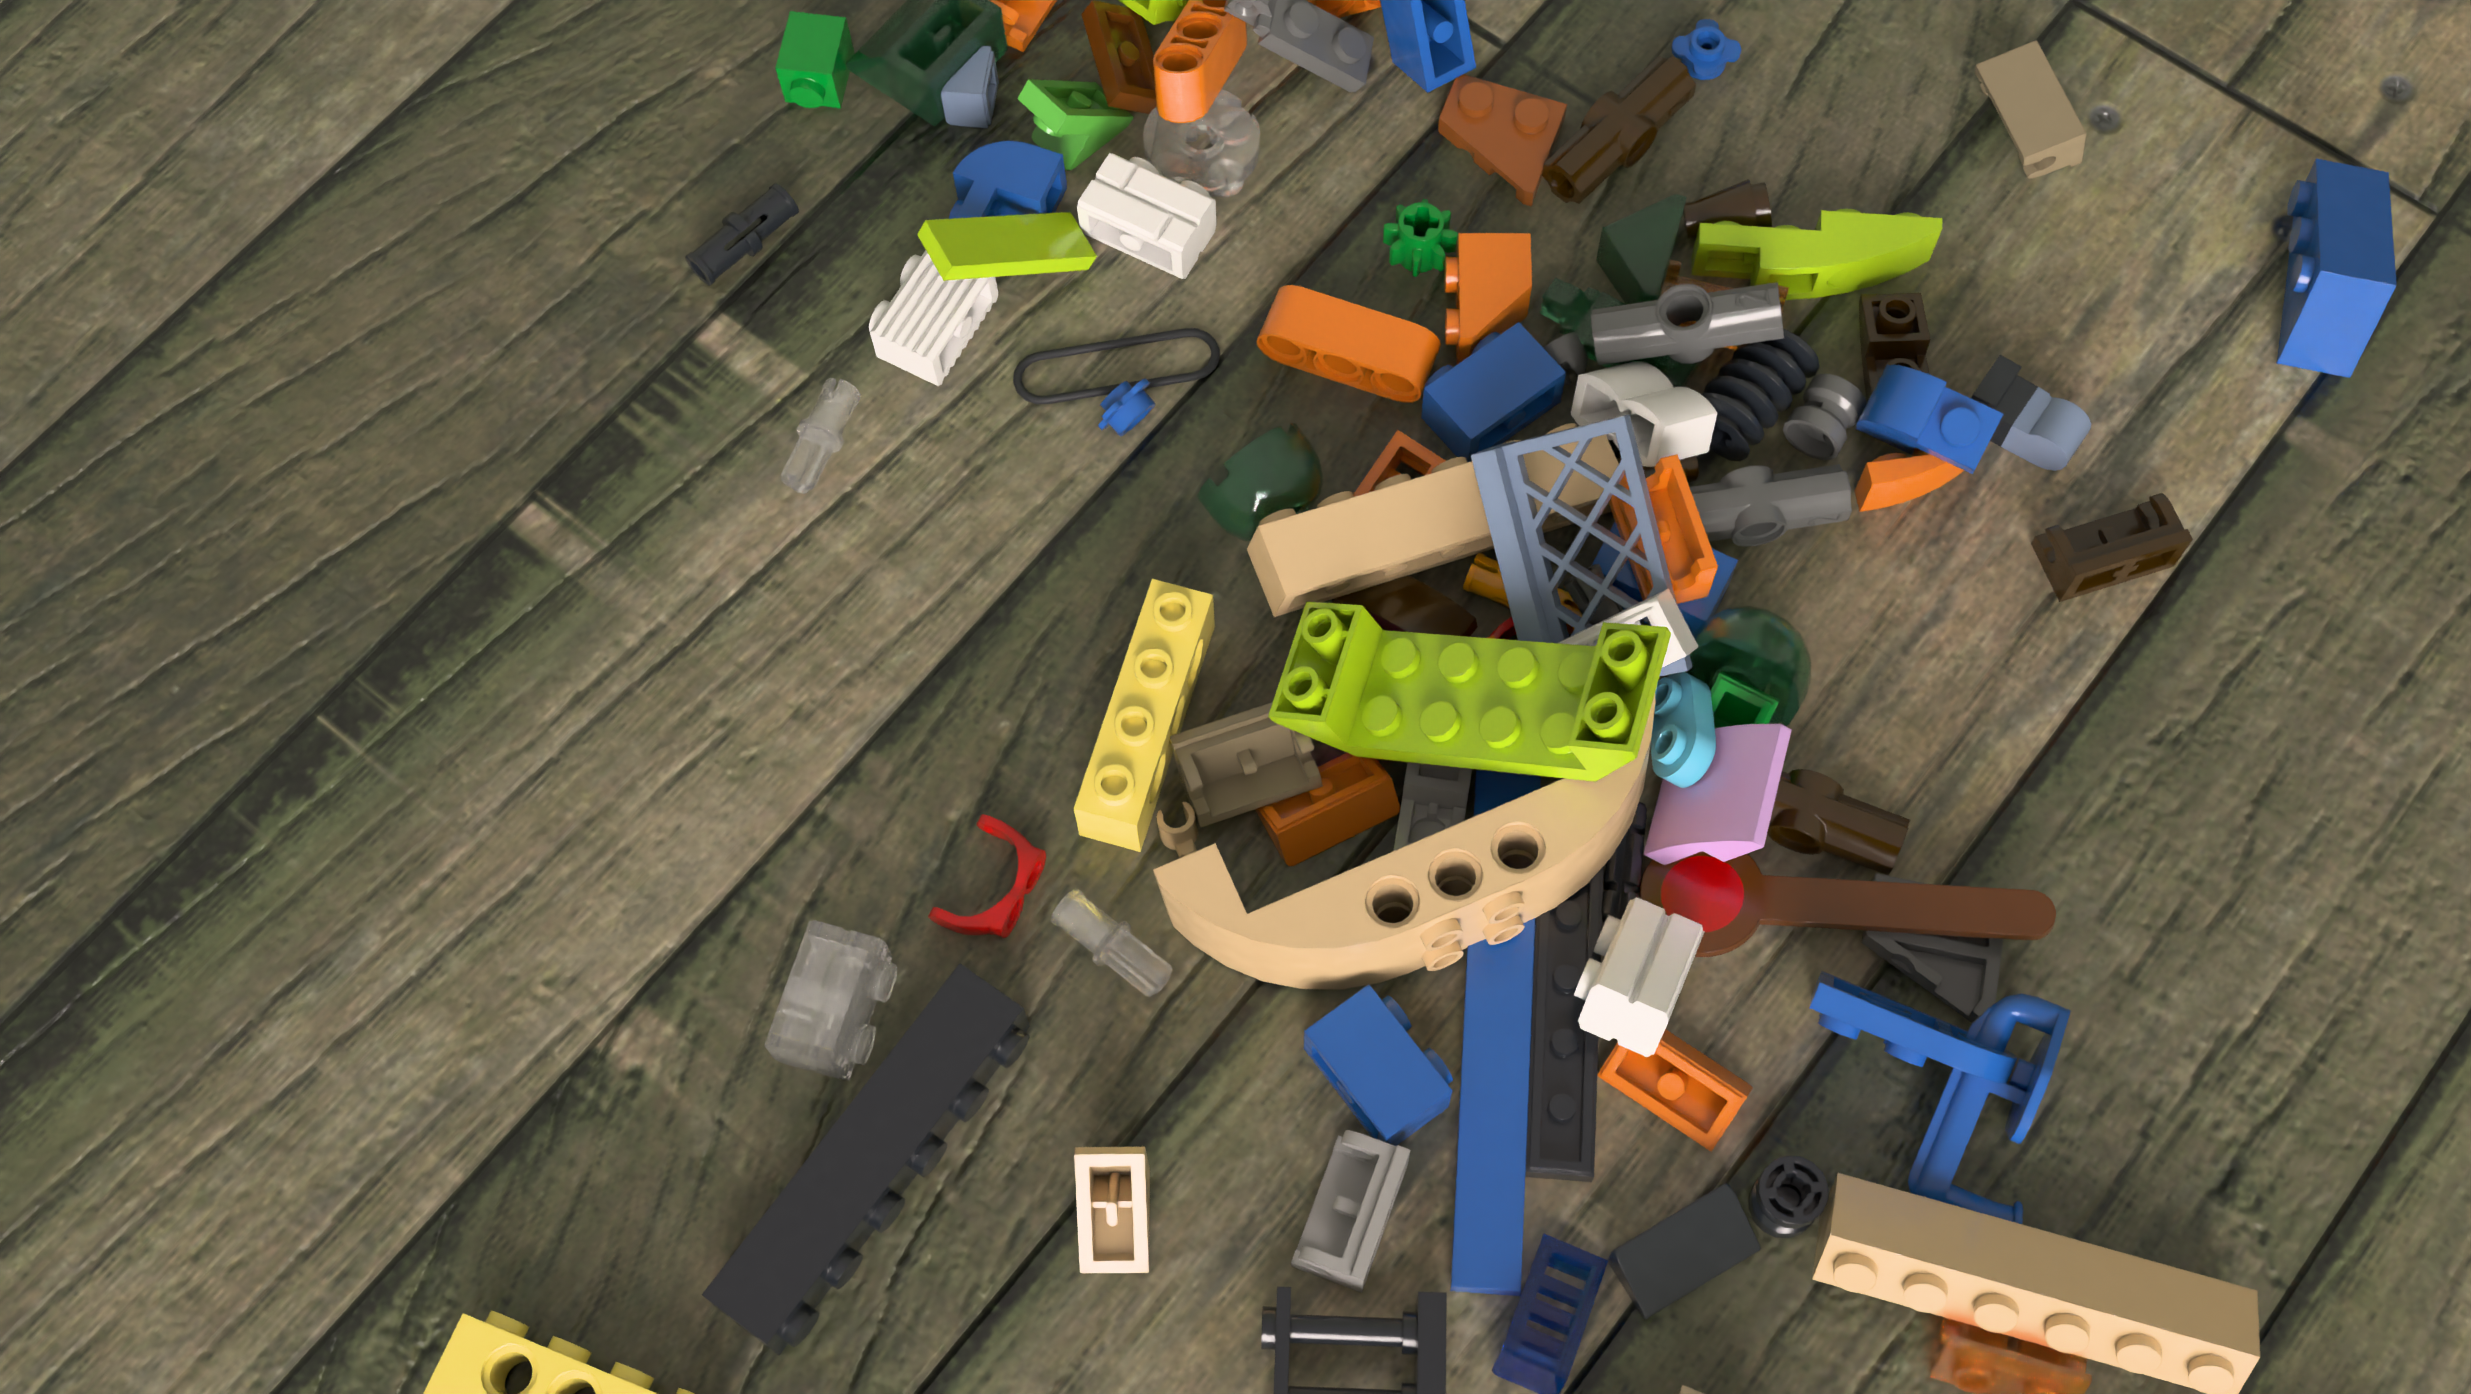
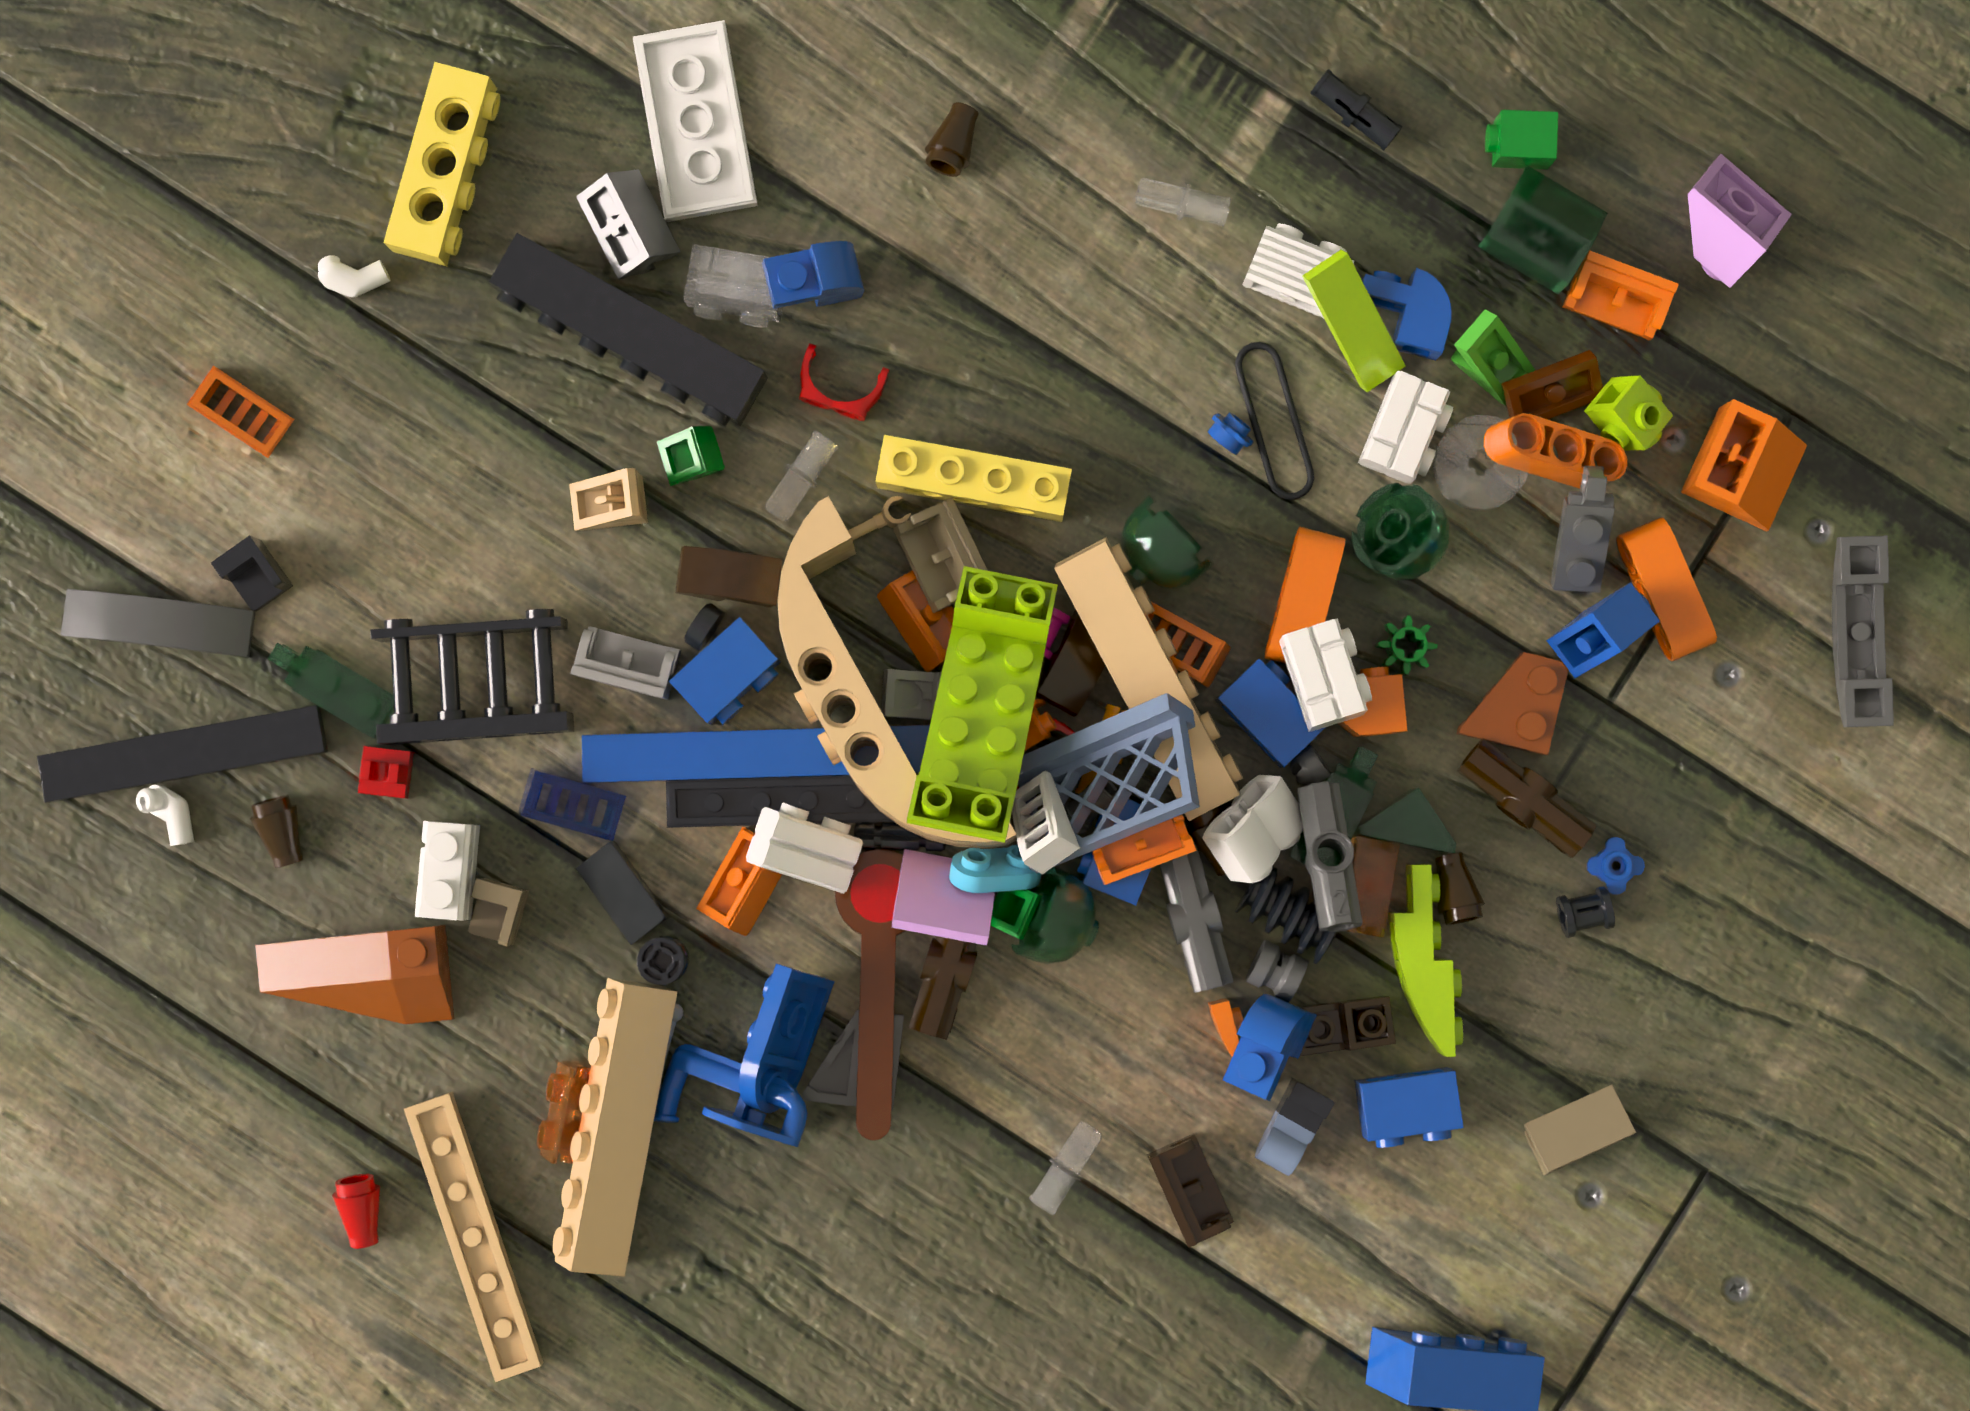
camera: 85 degrees right, 20 degrees up
sand blue slope [941,46,999,129] -> none
none -> dark grey hinge [576,169,681,280]
none -> white tile [633,20,758,222]
none -> green slope [657,426,725,486]
none -> dark brown slope [675,546,782,608]
none -> black tile [684,603,725,651]
none -> blue brick [762,241,864,309]
none -> dark brown cone [925,102,979,177]
none -> clear axle [1029,1121,1102,1215]
none -> white brick [1279,618,1372,732]
none -> clear green cylinder [1351,483,1450,580]
none -> blue brick [1354,1067,1464,1148]
none -> black bush [1556,886,1615,938]

